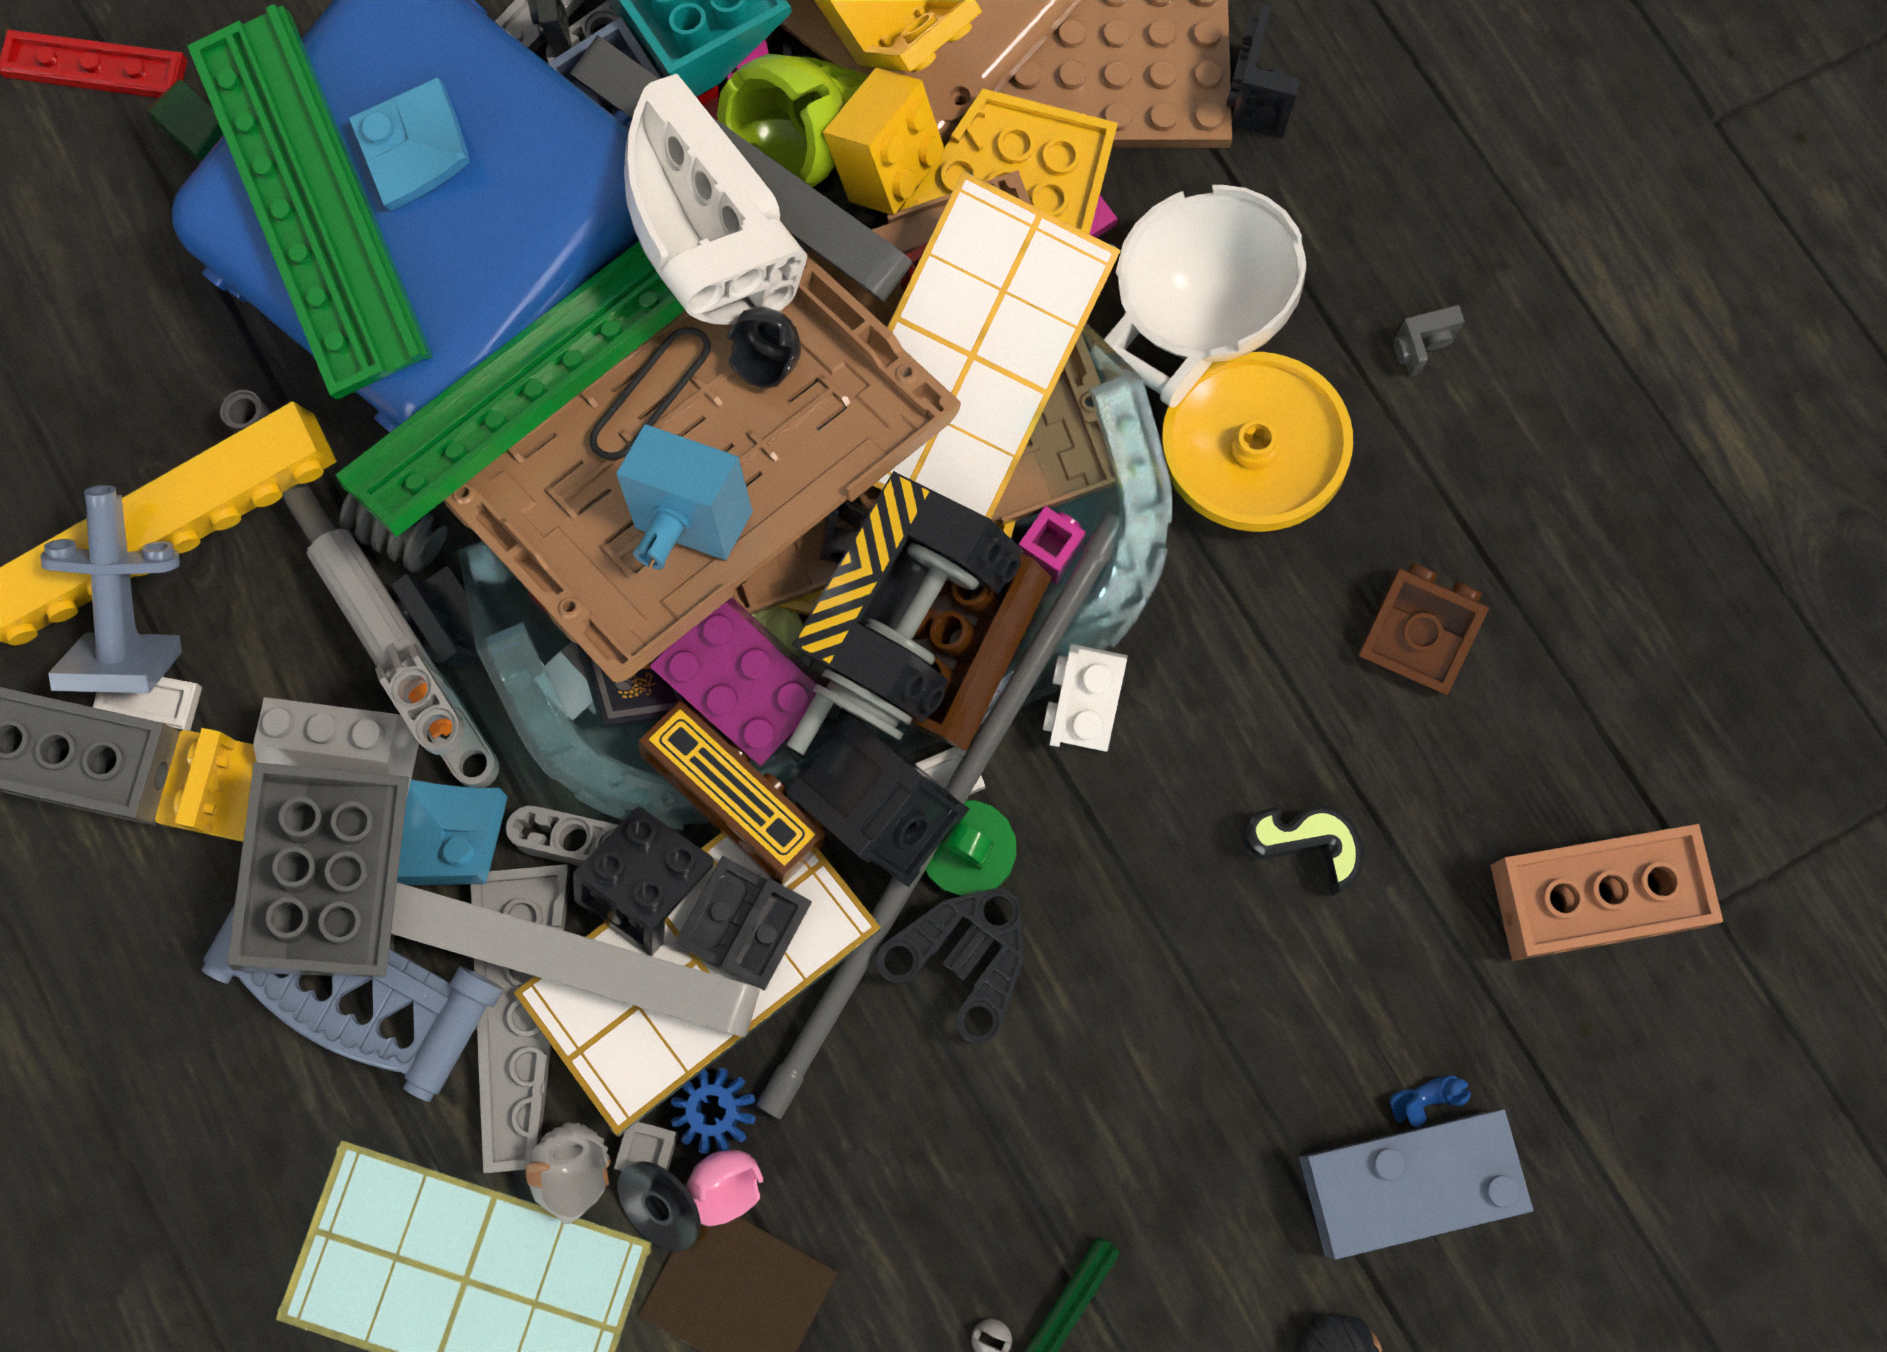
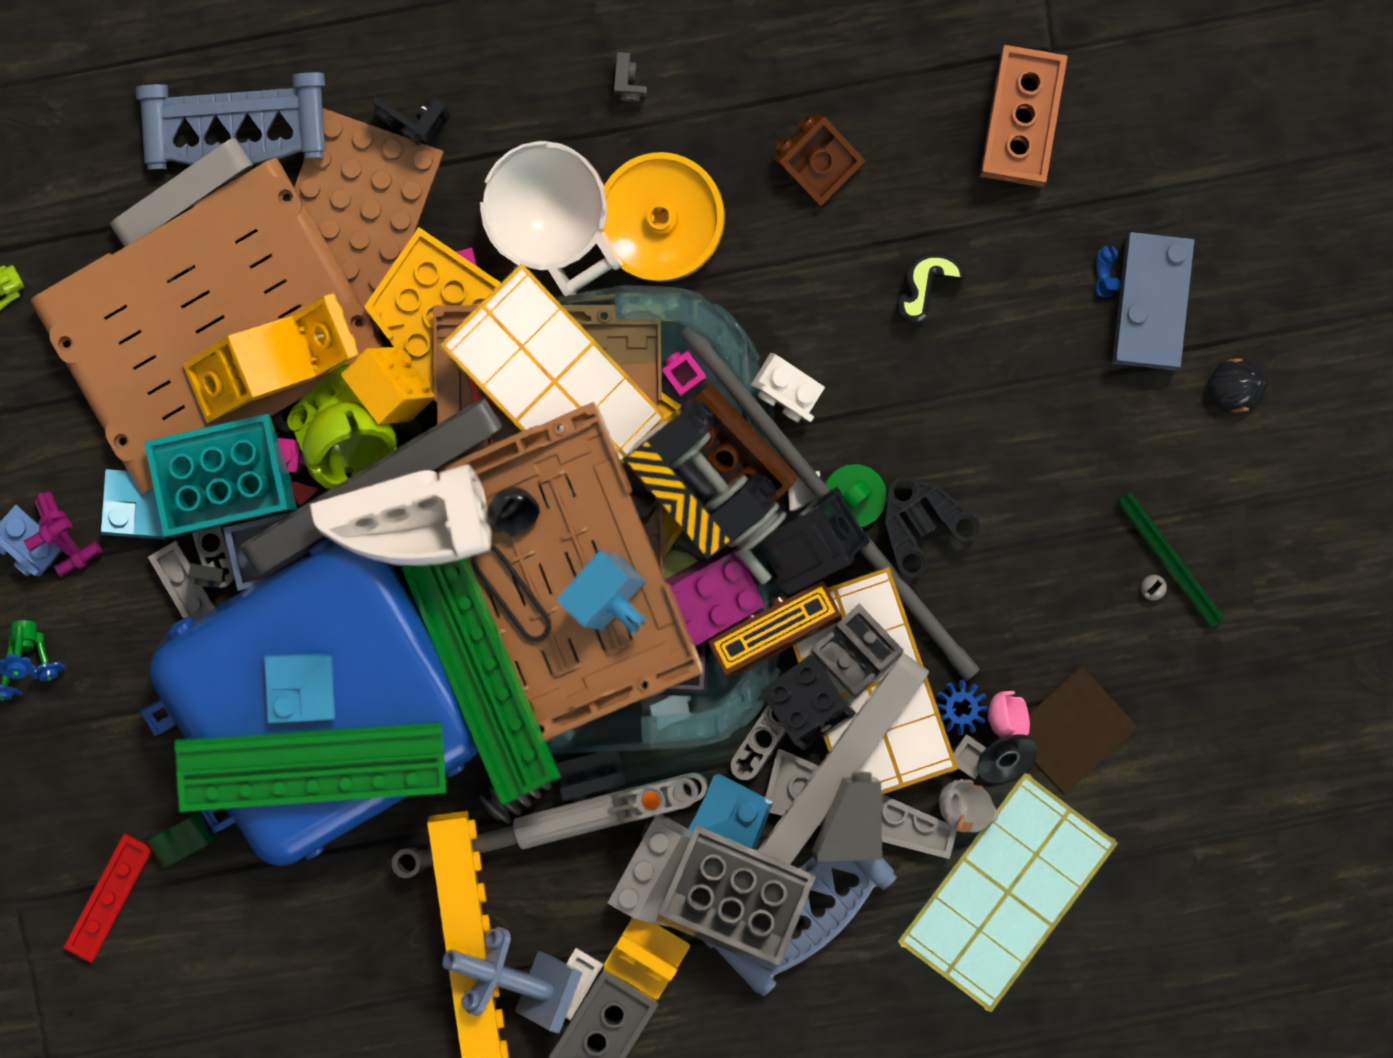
camera: 70 degrees left, 10 degrees up
none -> dark grey slope [812,772,882,862]

